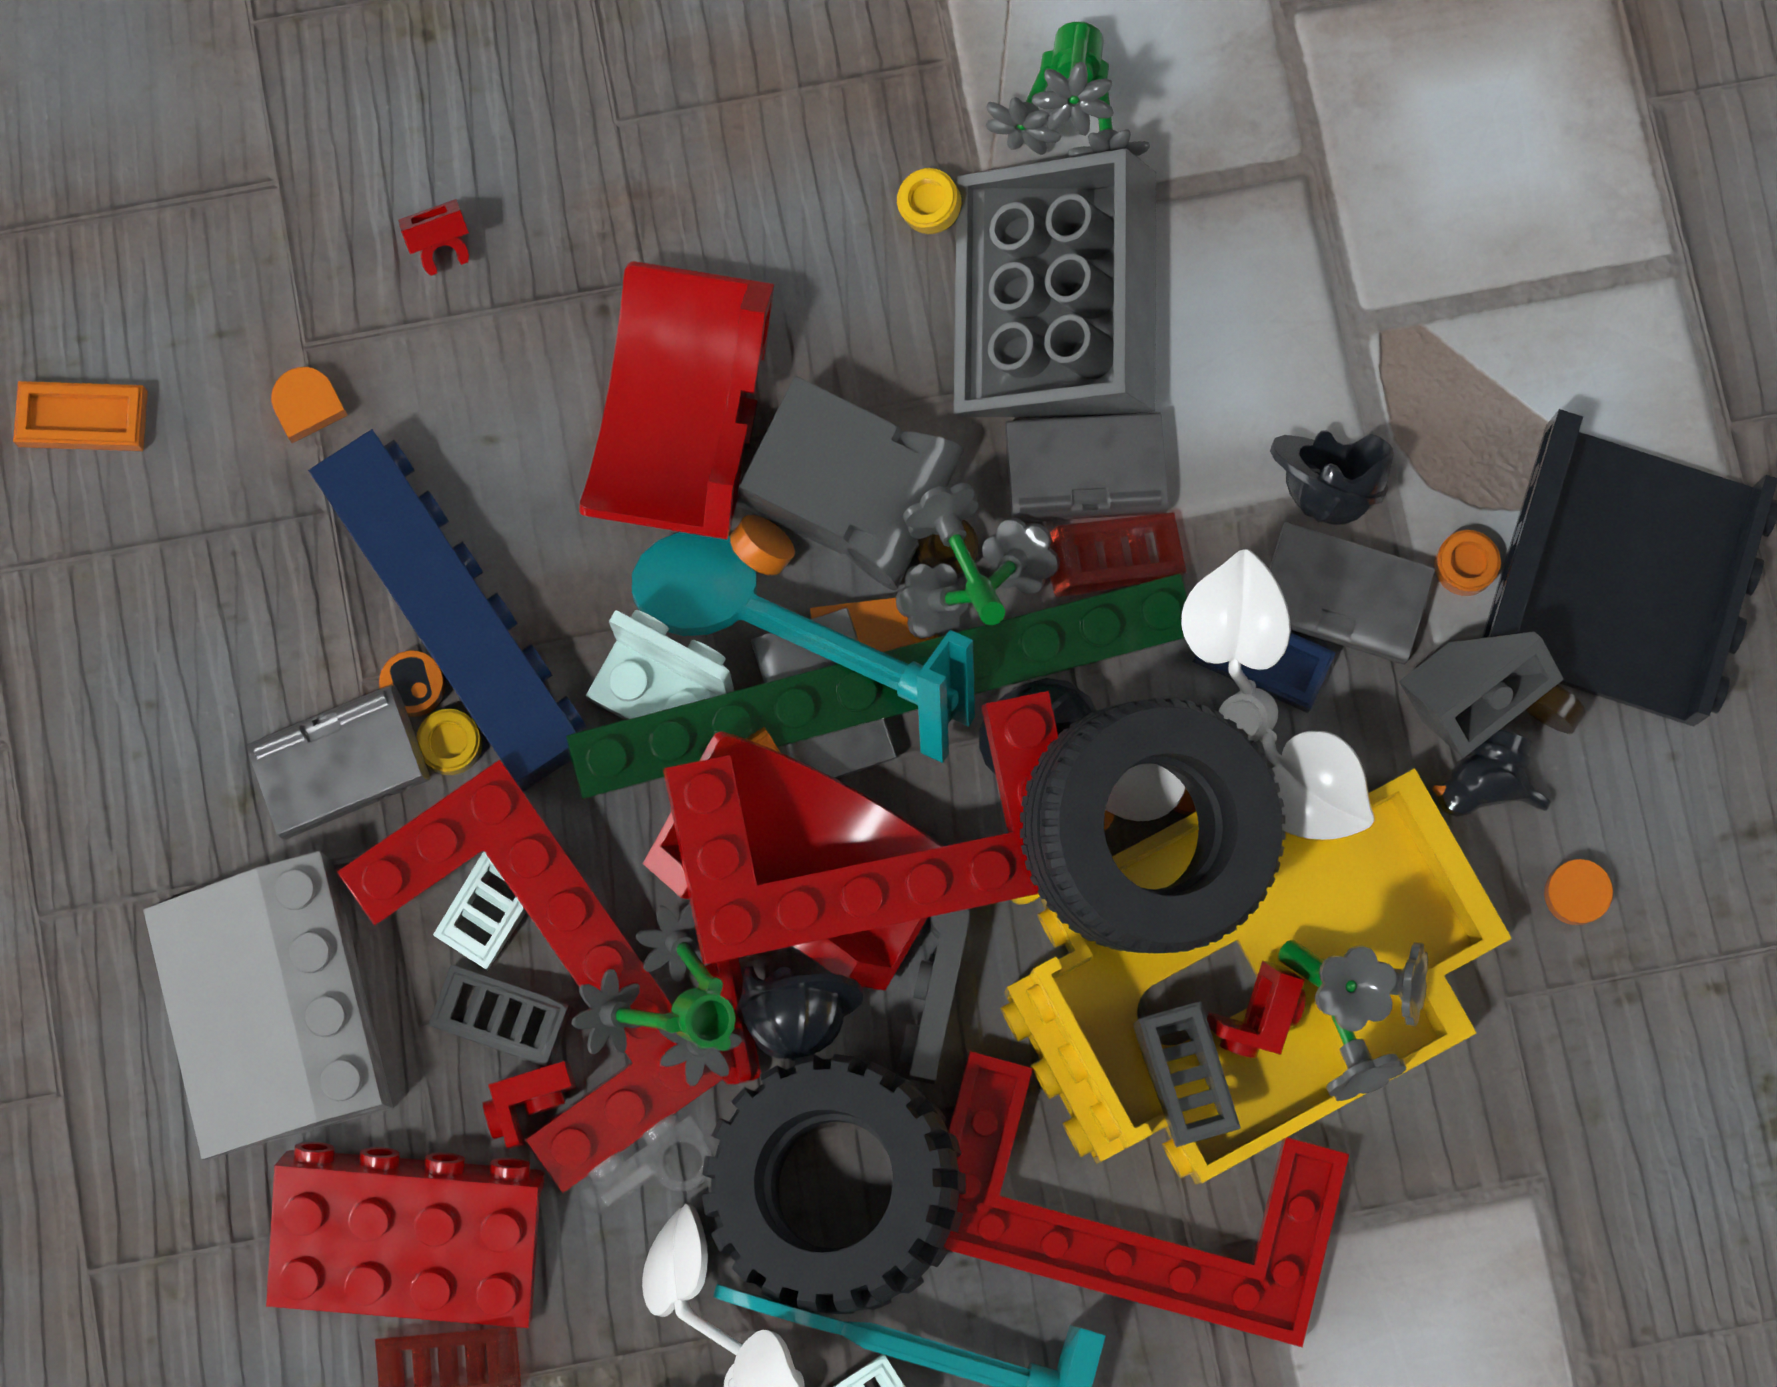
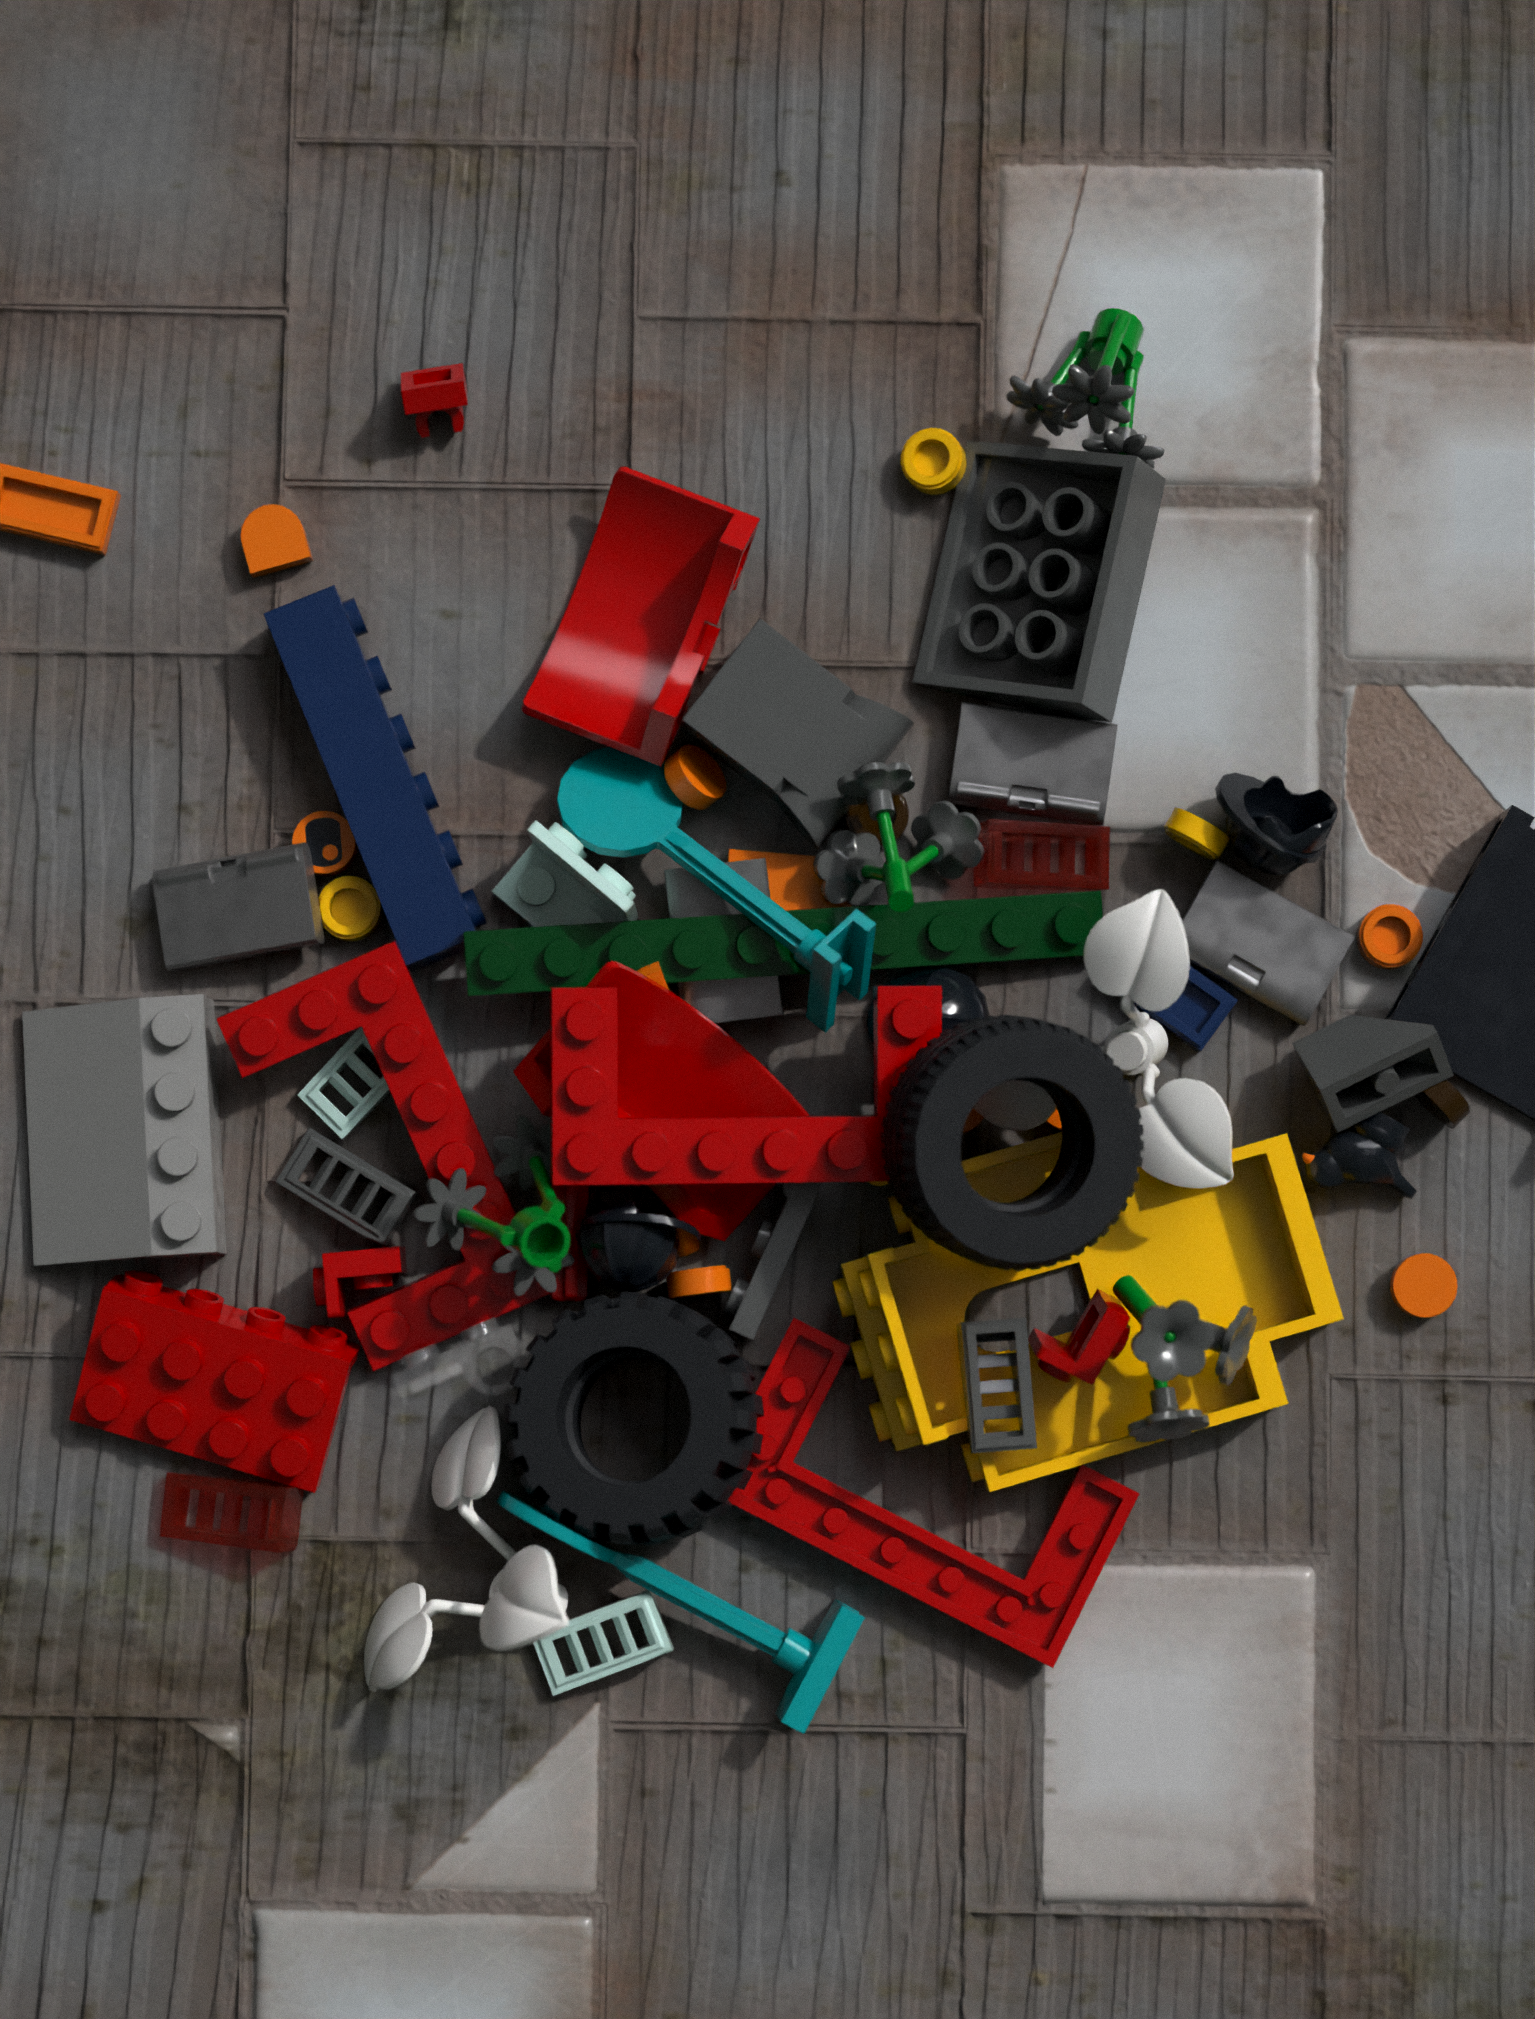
camera: 15 degrees right, 5 degrees up
none -> orange tile [666,1265,732,1299]
none -> yellow tile [1163,807,1230,860]

